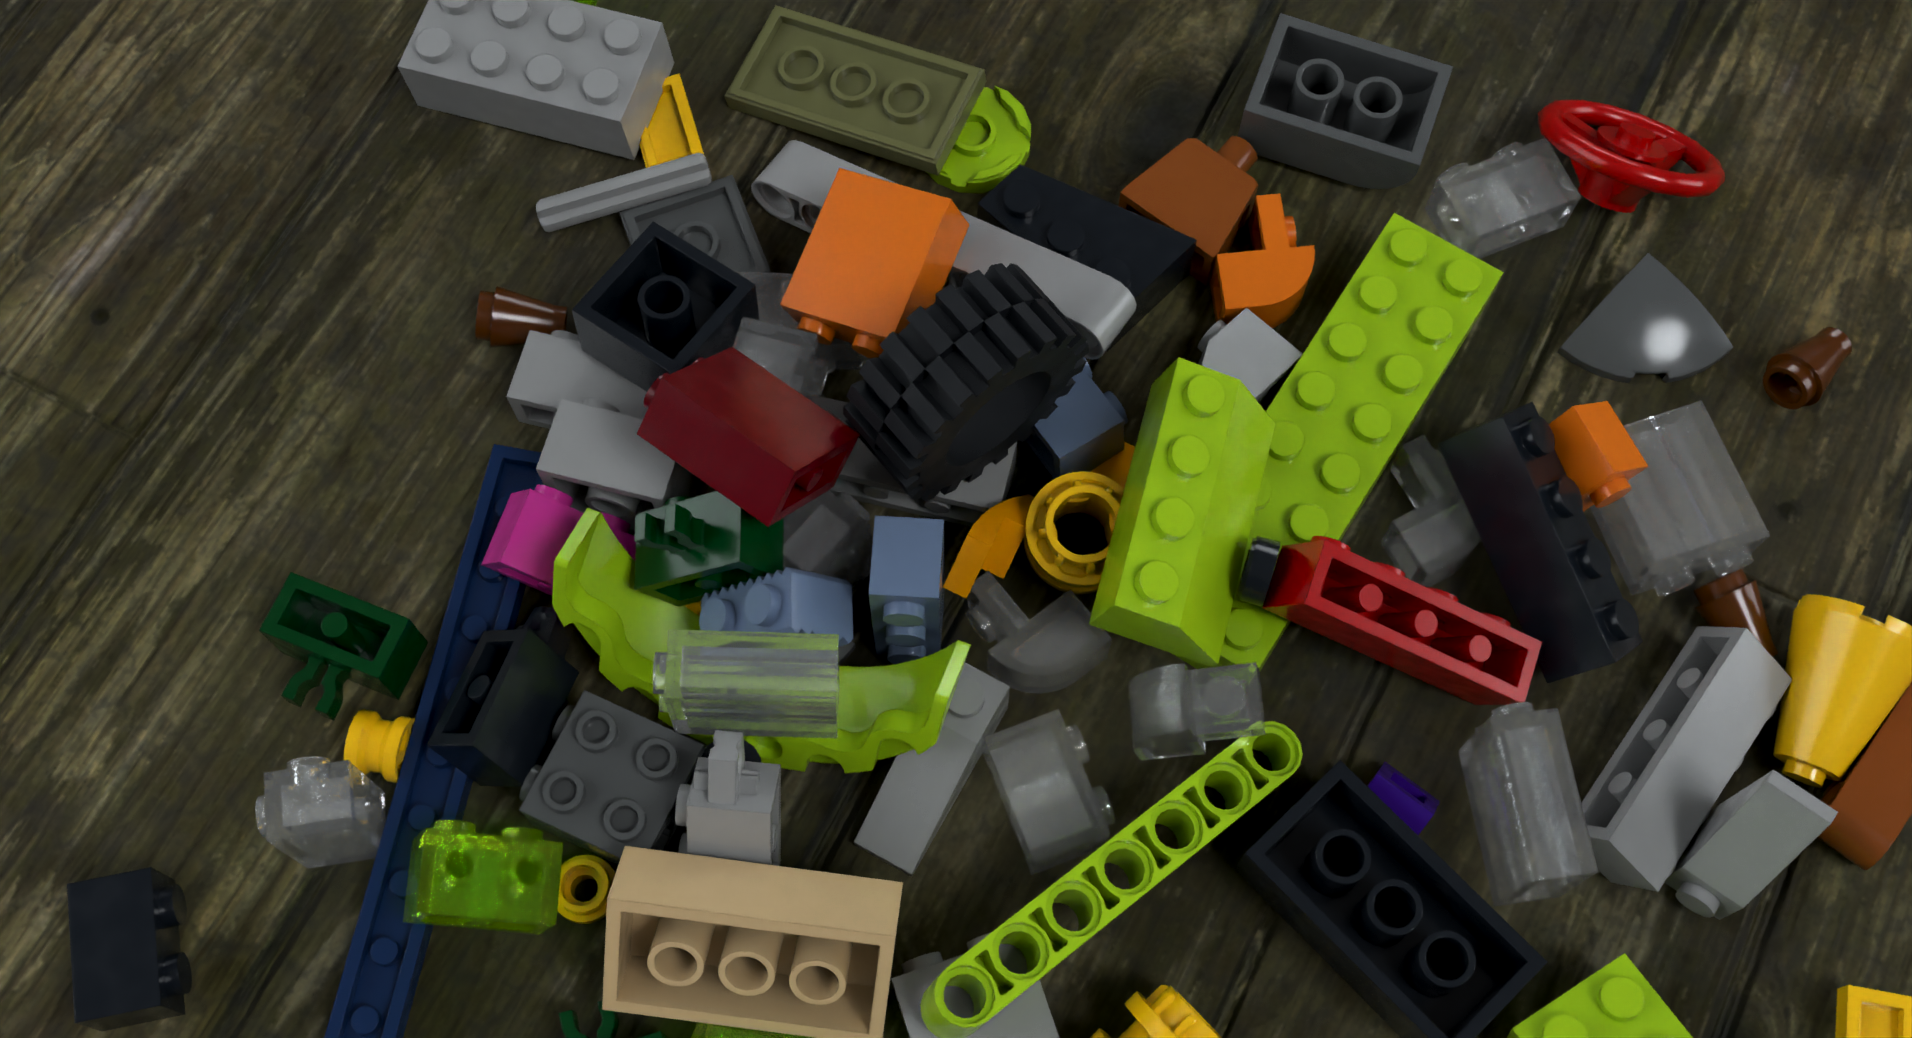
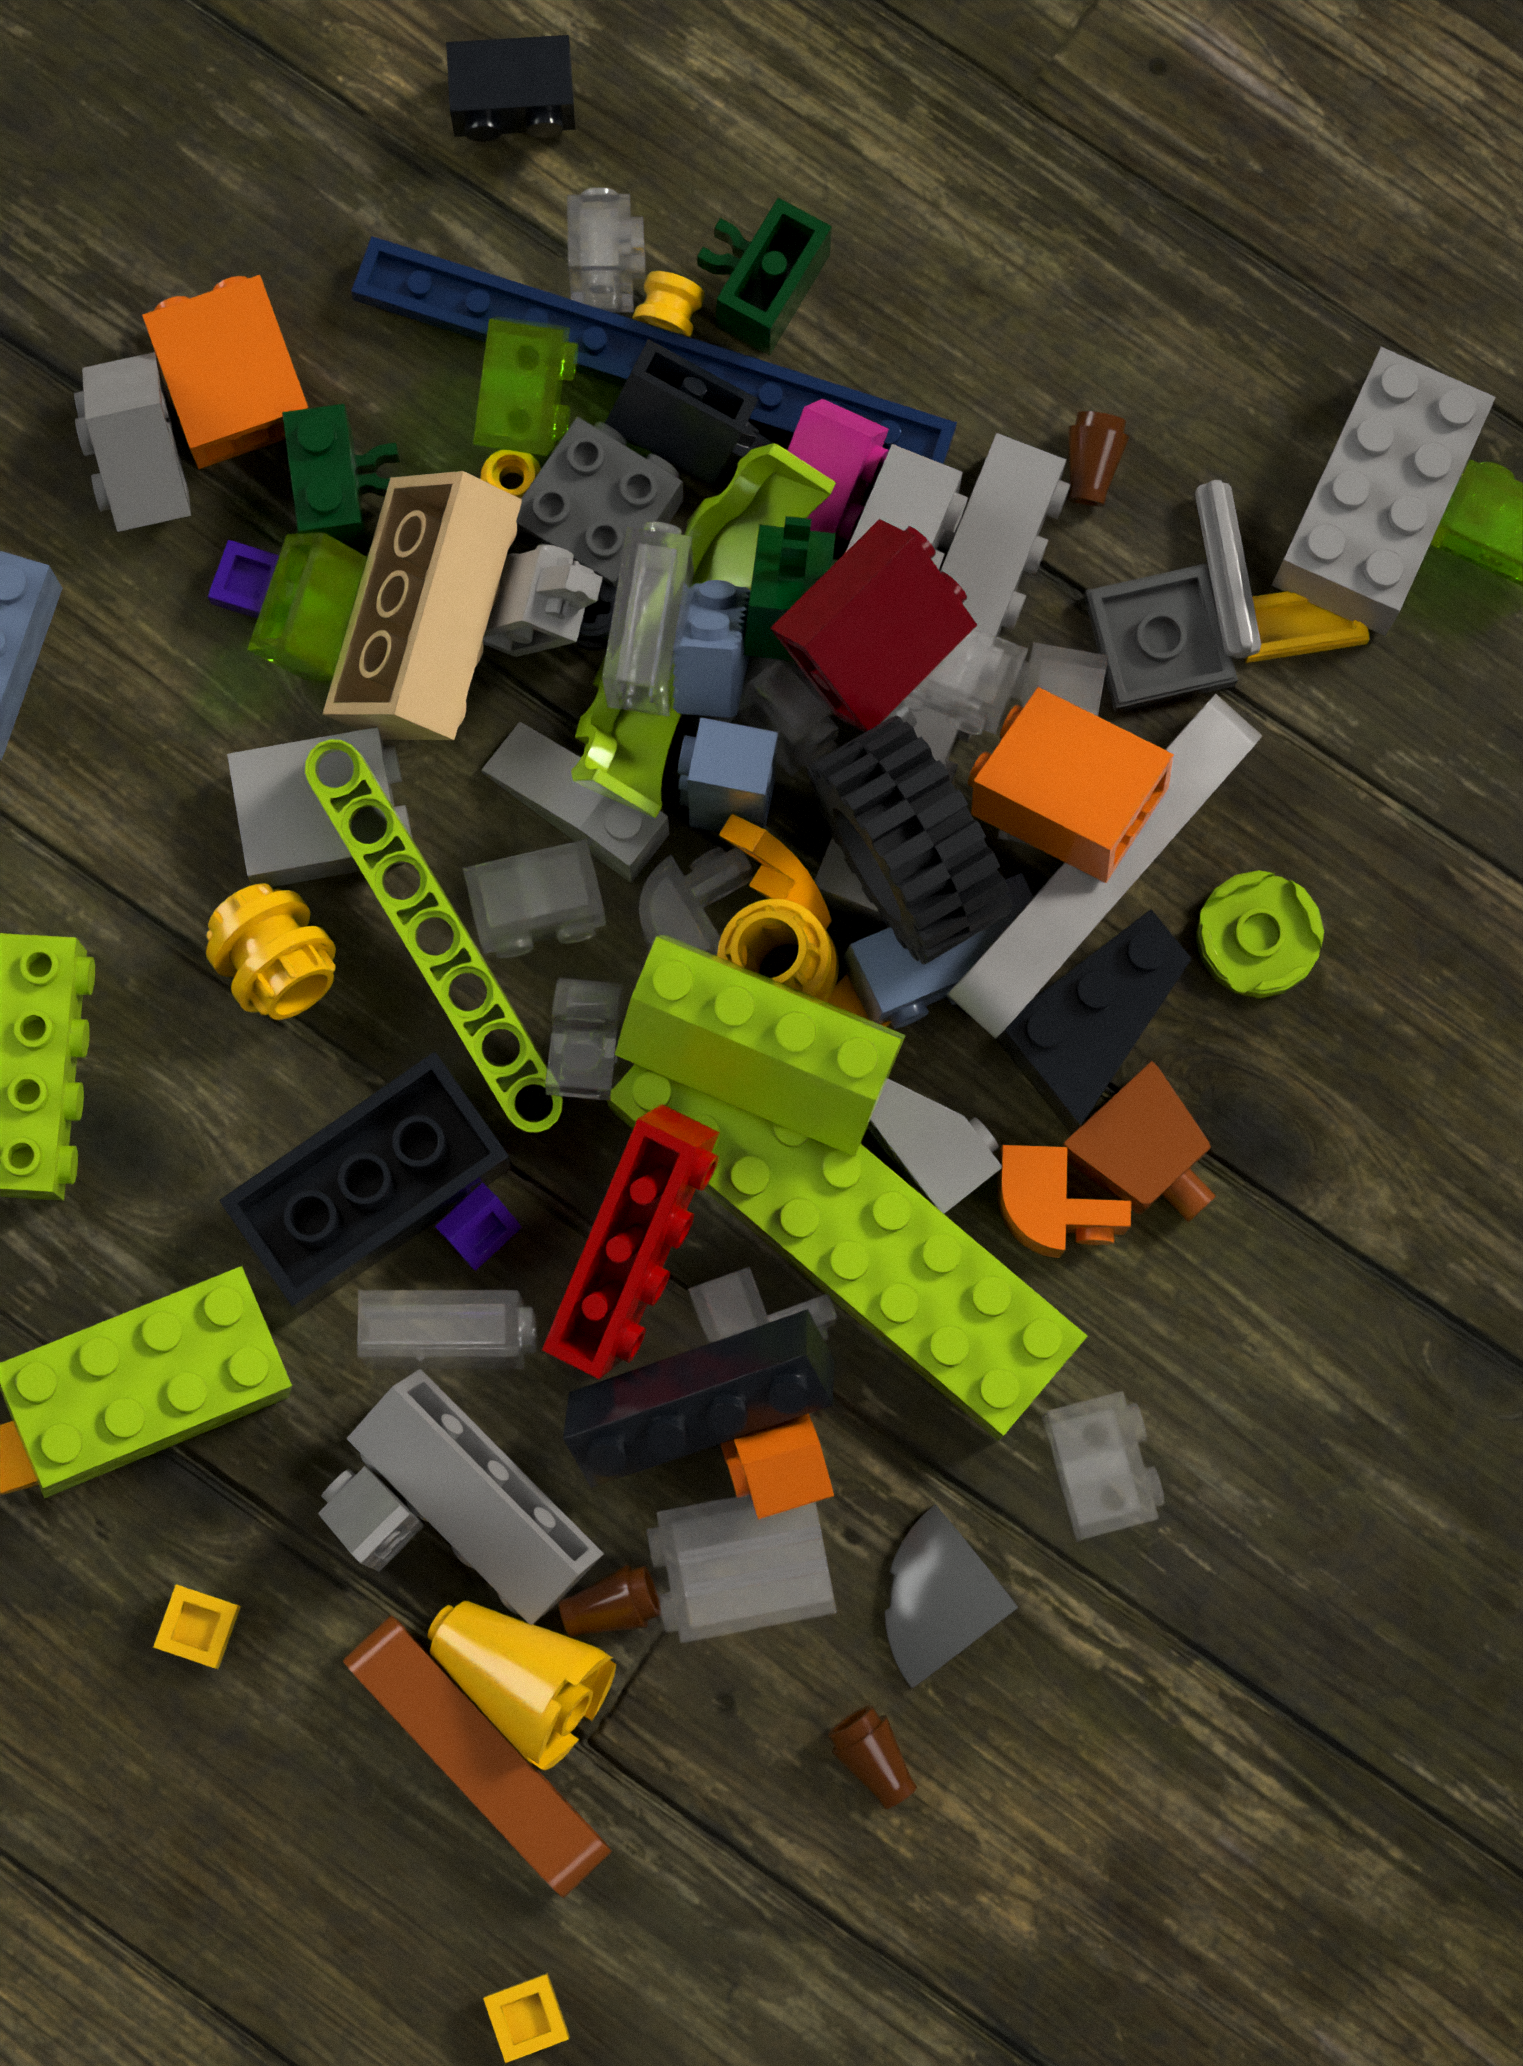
camera: 95 degrees right, 10 degrees up
black brick [572,221,760,392] -> none
olive tile [724,5,987,176] -> none
black tile [1236,536,1280,607] -> none
dark grey brick [1238,13,1453,189] -> none
red piece [1538,100,1725,213] -> none

